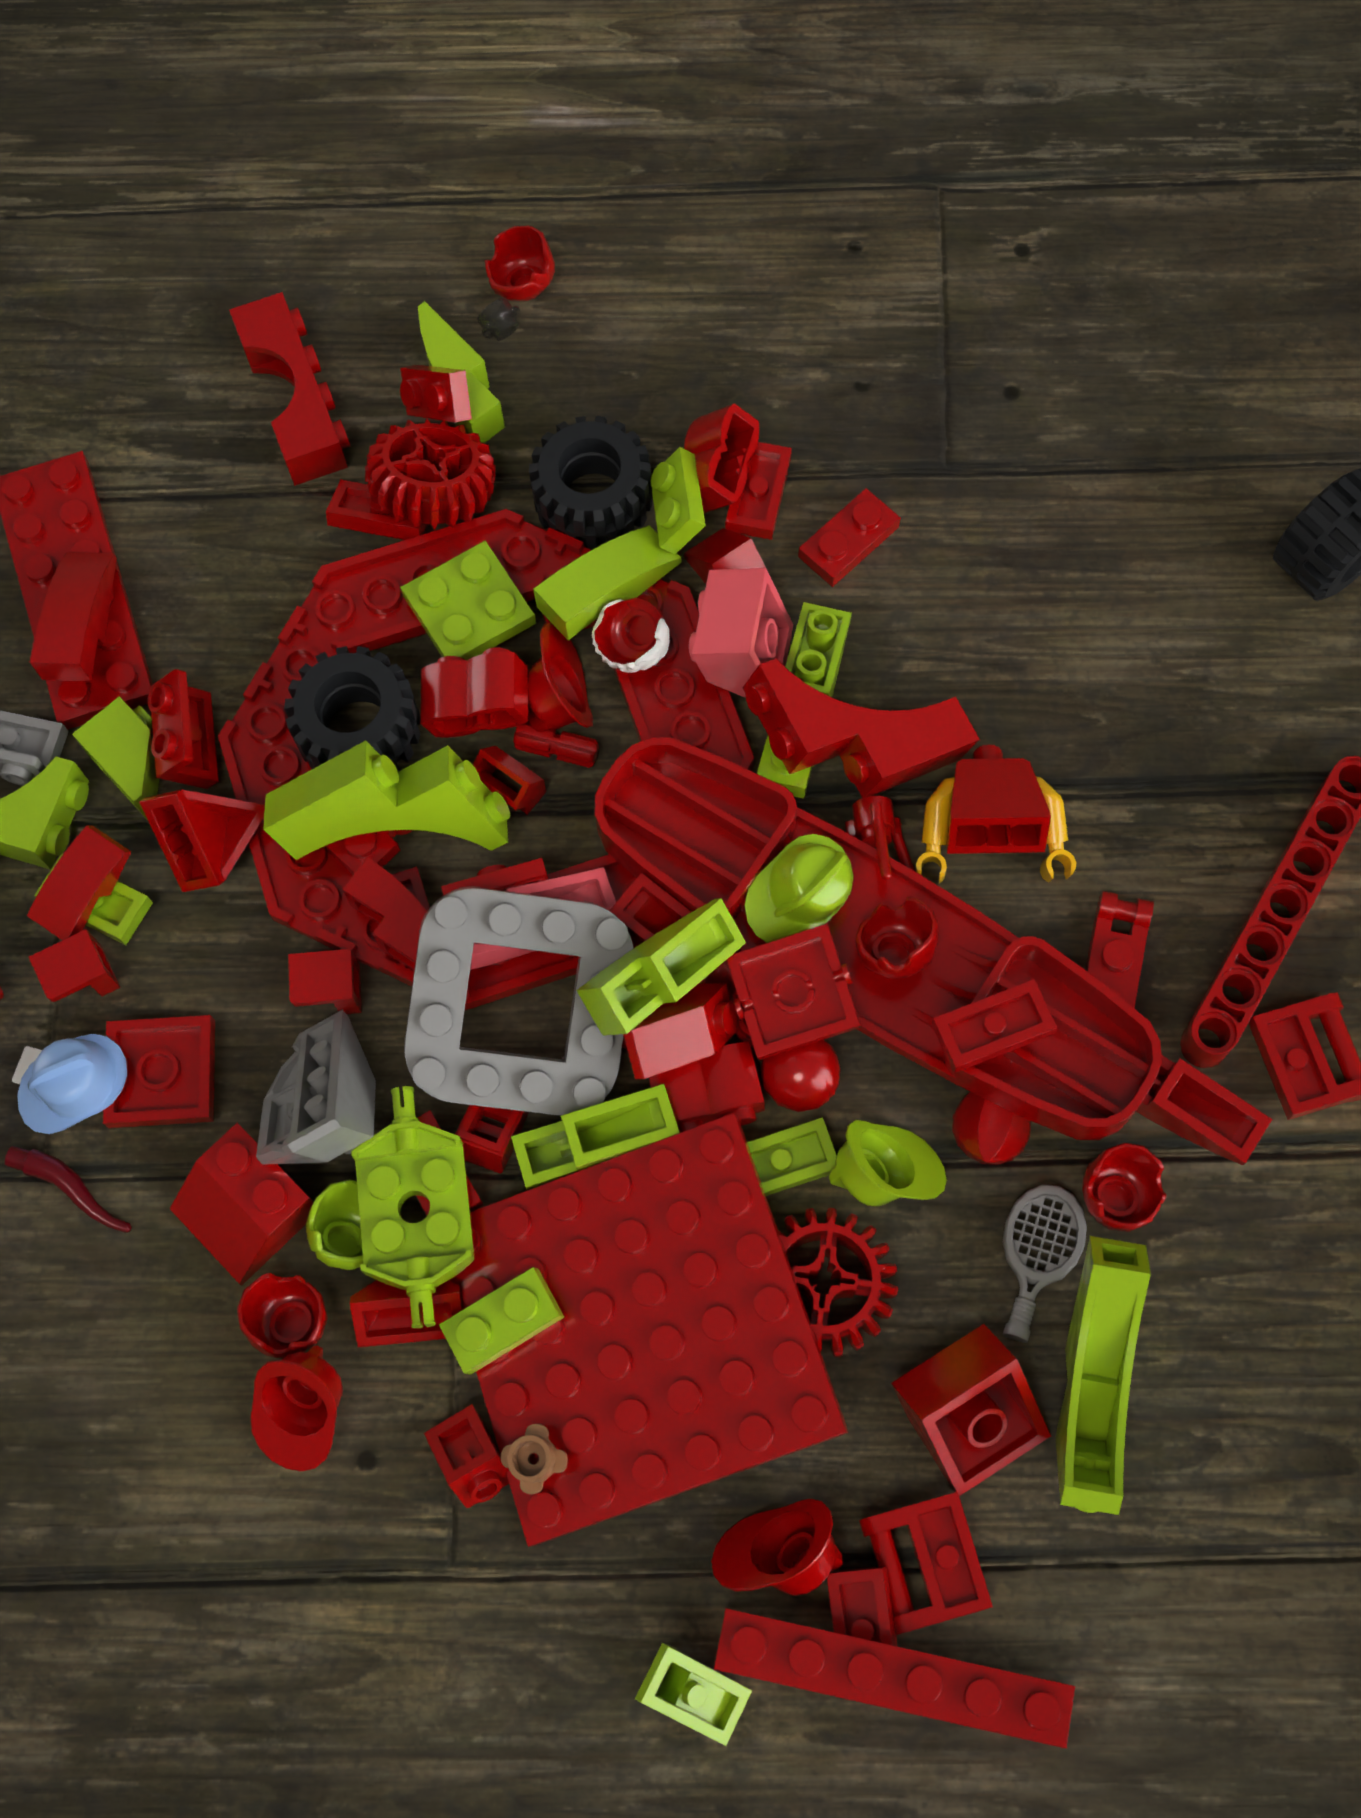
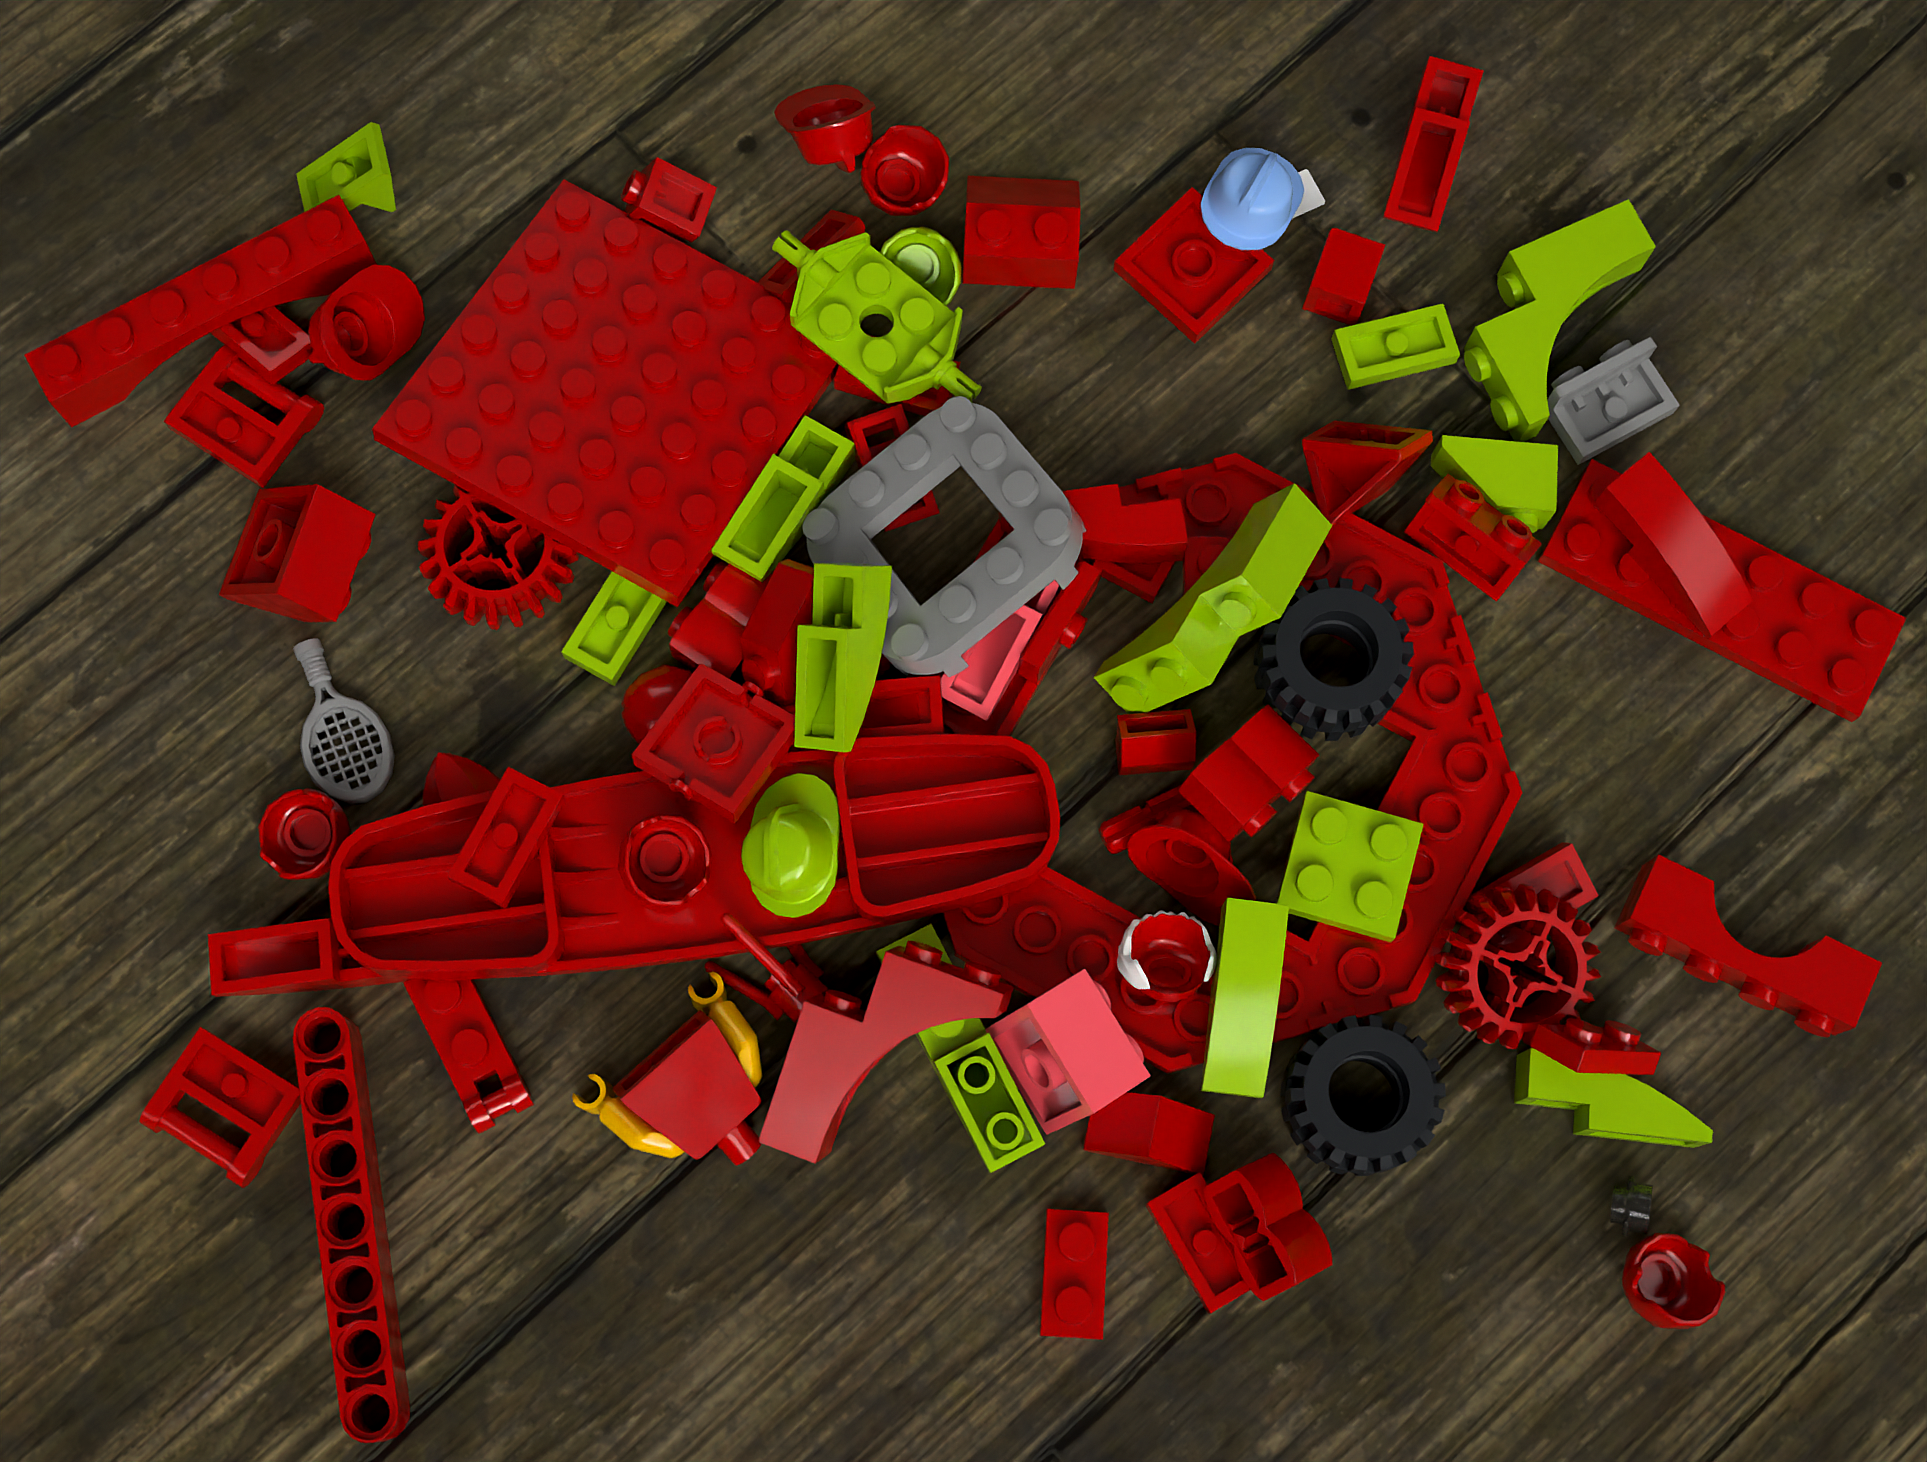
camera: 130 degrees right, 5 degrees up
dark red animal [5,1146,132,1233] -> none
red slope [27,825,131,940] -> none
light grey wedge [256,1009,376,1164] -> none
red panel [288,949,362,1014] -> none
lime plate [439,1267,565,1375] -> none
medium nougat plate [501,1424,568,1494] -> none
lime plate [651,447,706,554] -> none
lime piece [829,1120,947,1207] -> none
lime arch [1055,1236,1151,1515] -> none

